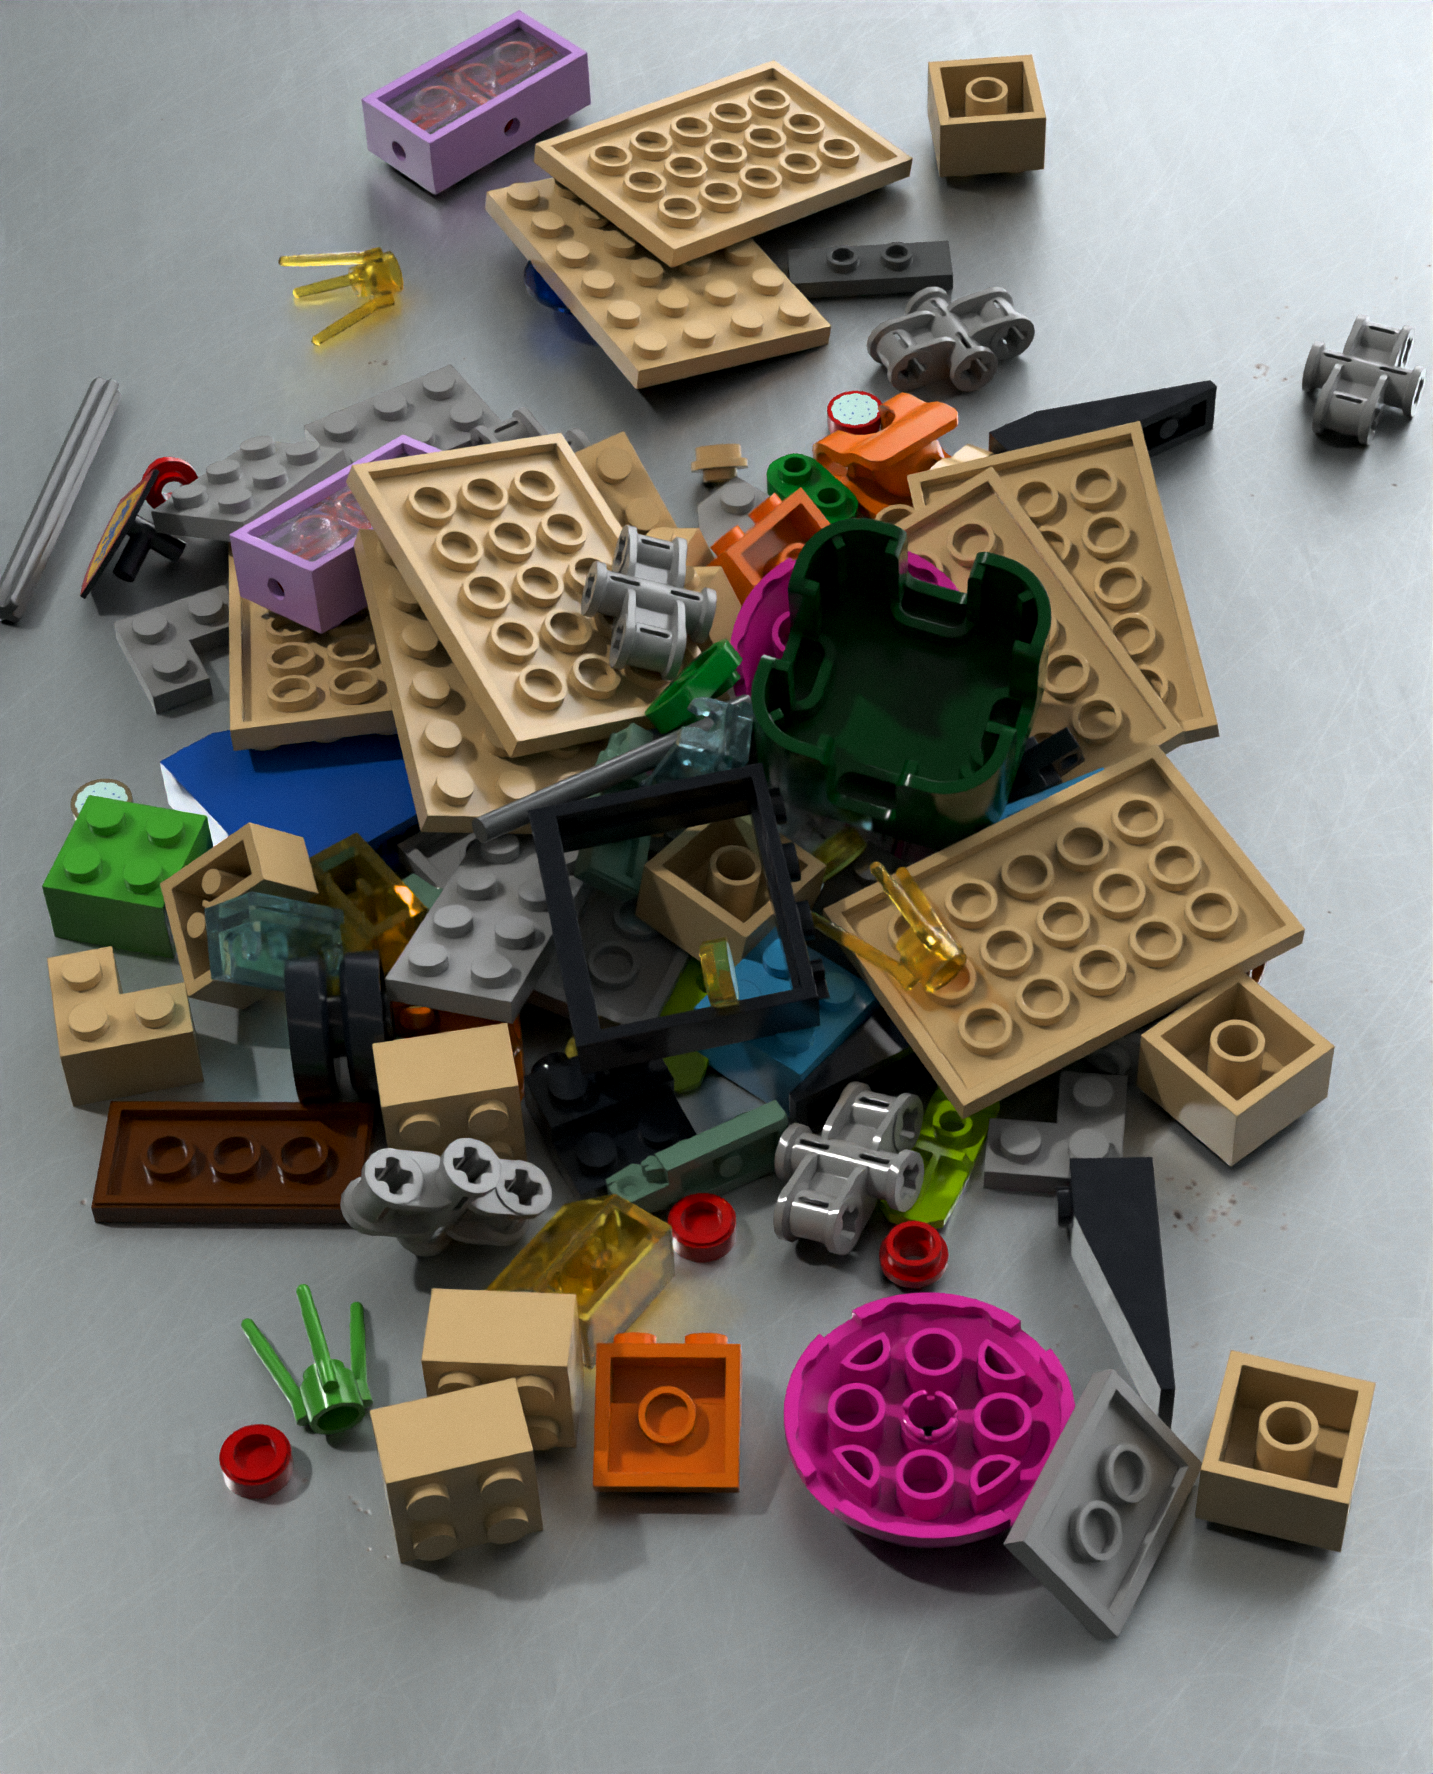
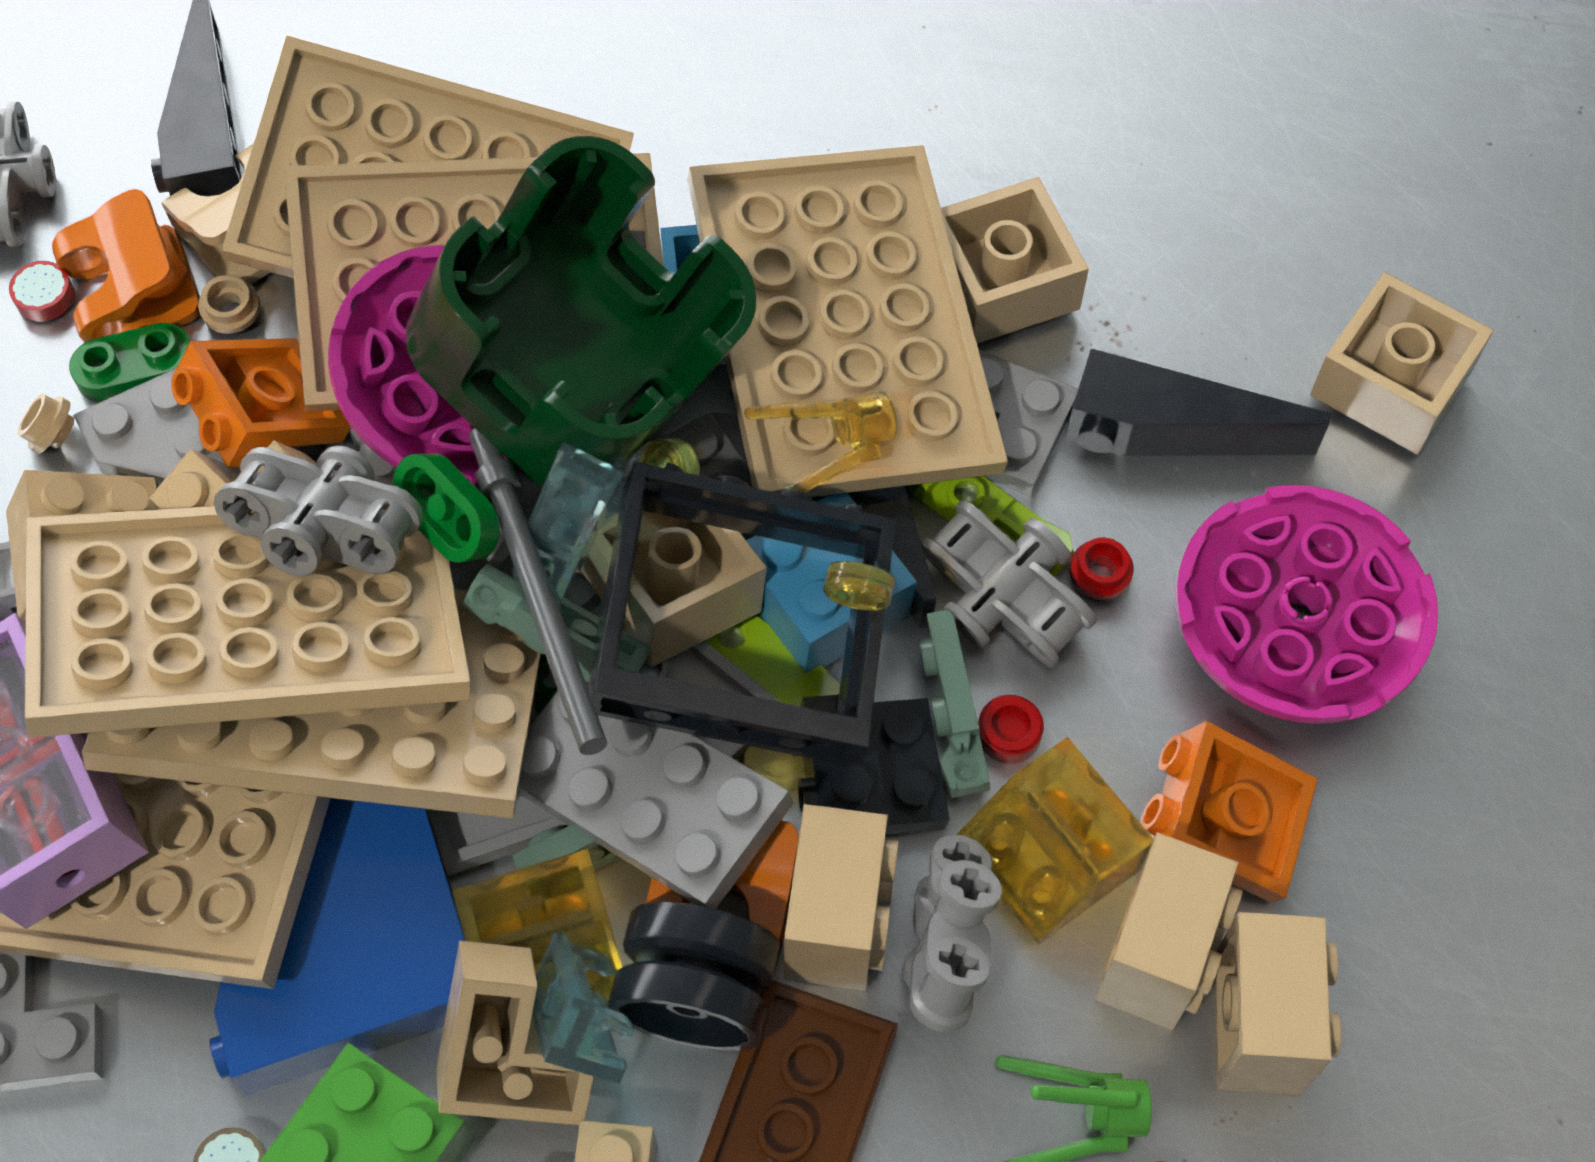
camera: 75 degrees left, 15 degrees up
light grey plate [1003,1369,1202,1640] -> none

